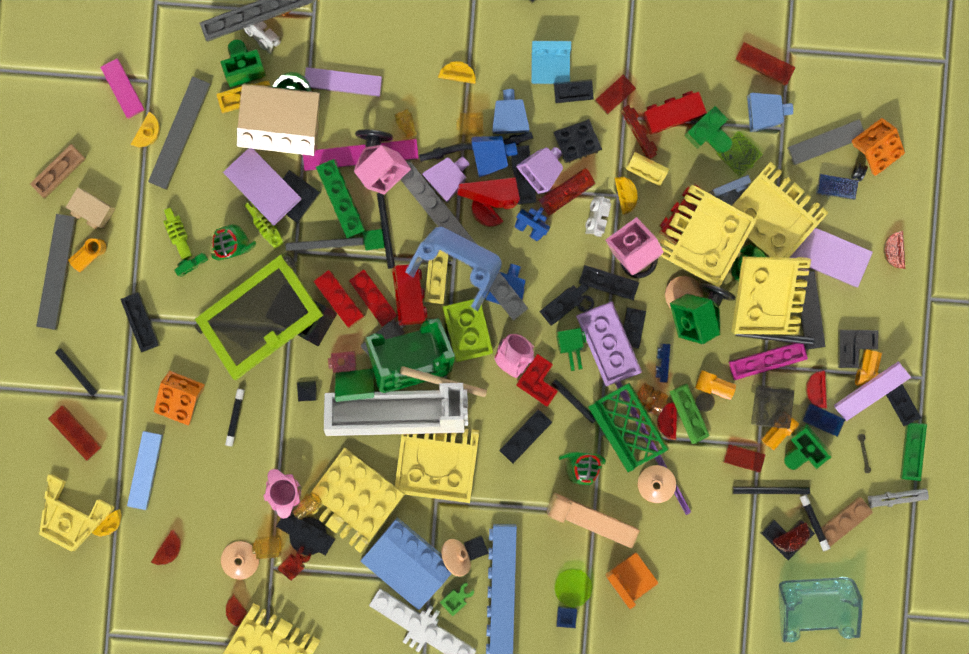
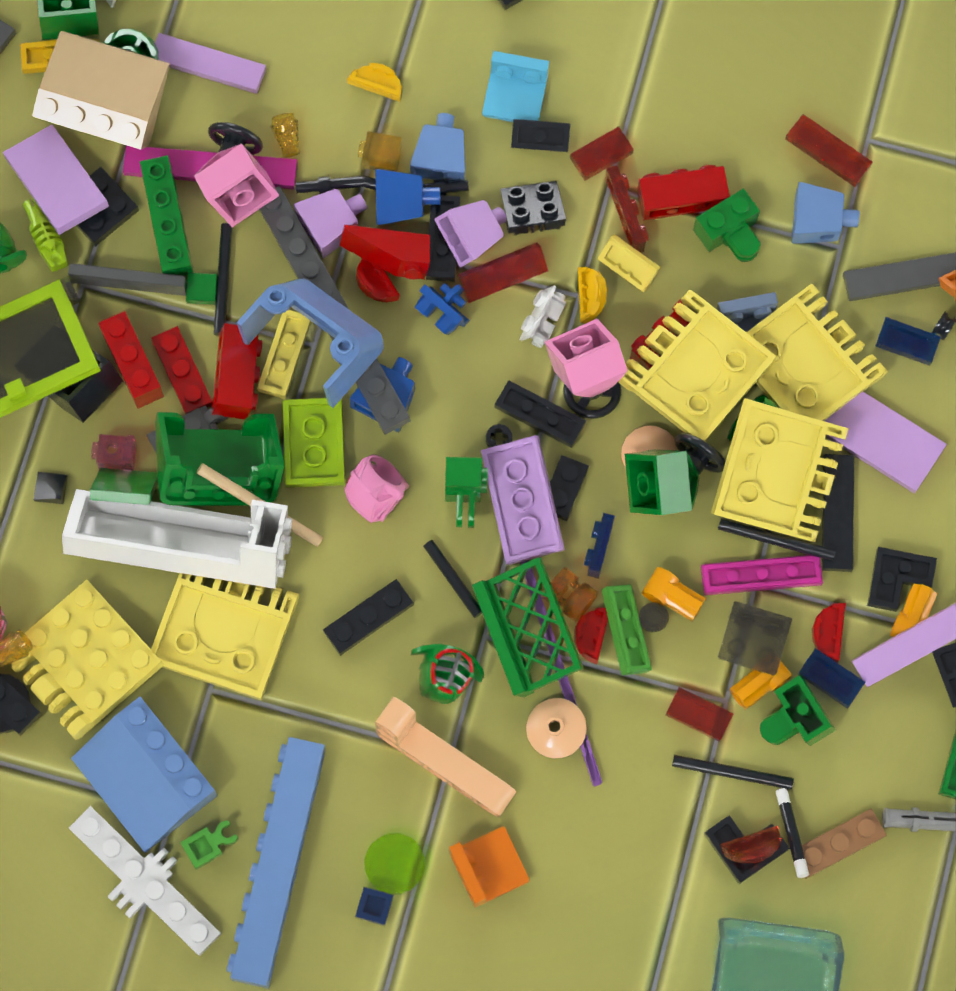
camera: 10 degrees right, 15 degrees down
light nougat dish [442,539,471,576] -> none
black tile [464,535,489,561] -> none
red plate [516,354,558,407] -> none
black hinge [539,282,589,326] -> none
clear neon green piece [716,131,763,177] -> none
clear smoke hinge [857,434,871,474] -> none

